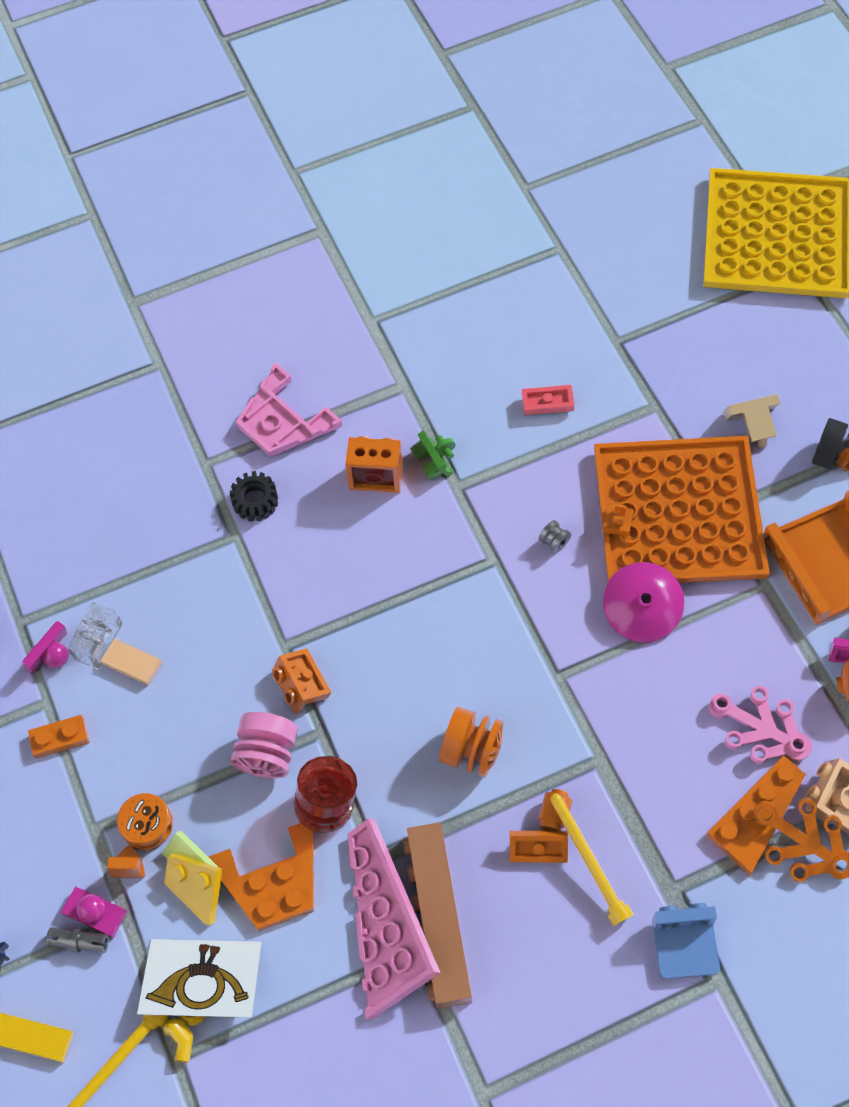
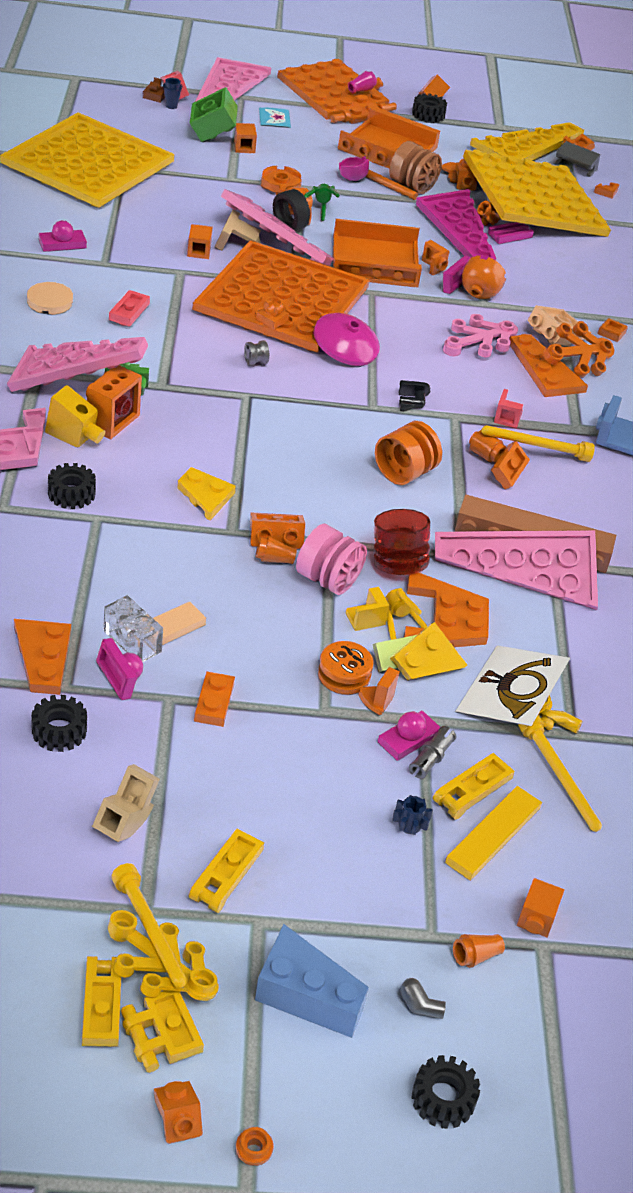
camera: 75 degrees left, 20 degrees down
none -> bright pink wing [7,337,148,392]
none -> orange wing [14,619,72,695]
none -> light nougat tile [27,282,73,315]
none -> dark pink tile [39,220,87,252]
none -> yellow torso [45,385,105,447]
none -> yellow wing [177,467,236,521]
none -> orange brick [187,224,213,259]
none -> bright pink wing [221,189,334,266]
none -> orange cone [255,536,297,564]
none -> yellow panel [346,587,390,631]
none -> yellow plant [385,588,427,640]
none -> black piece [399,380,430,411]
none -> yellow plate [433,753,515,820]
none -> coral panel [494,389,523,429]

